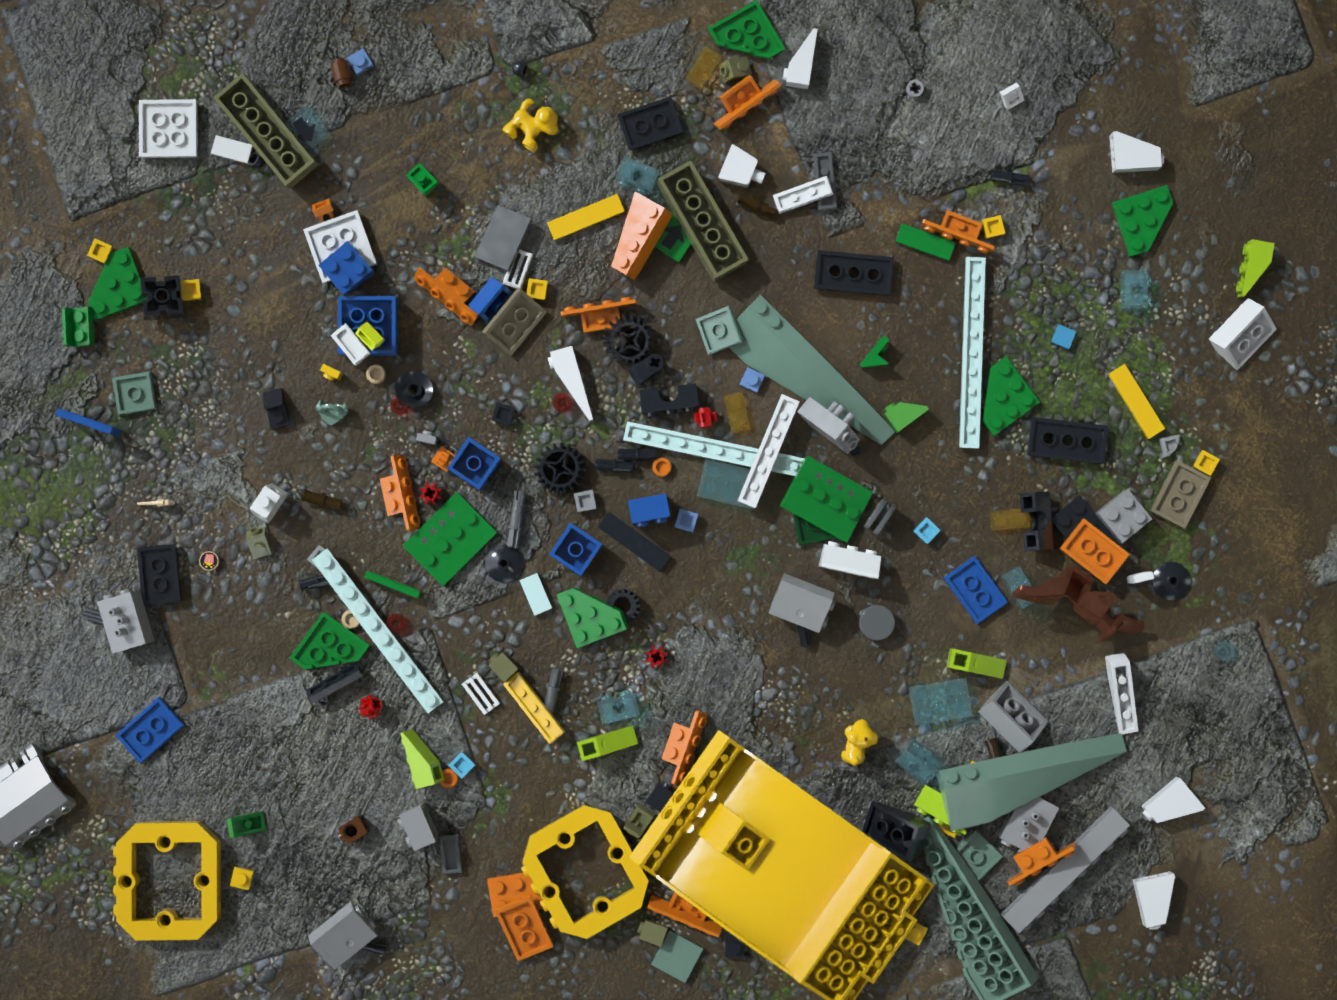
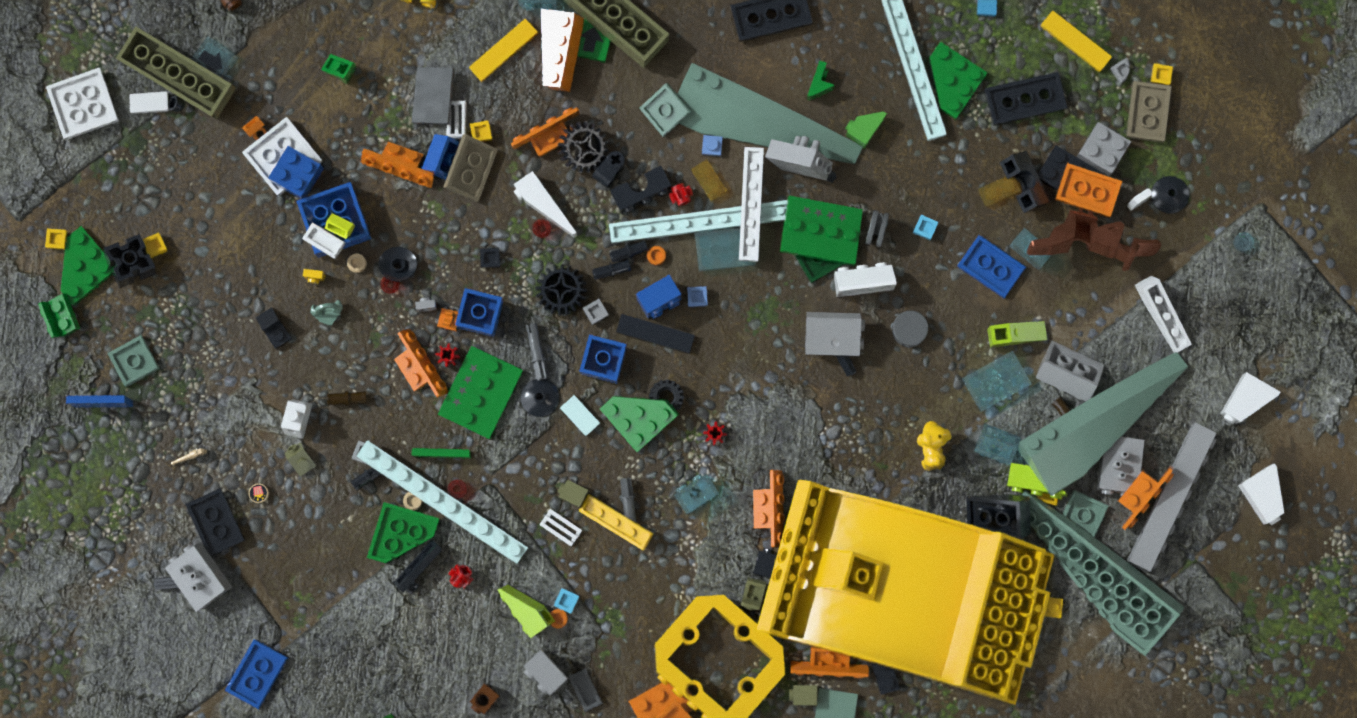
camera: 20 degrees left, 5 degrees down
lime slope [577,725,638,761] -> none

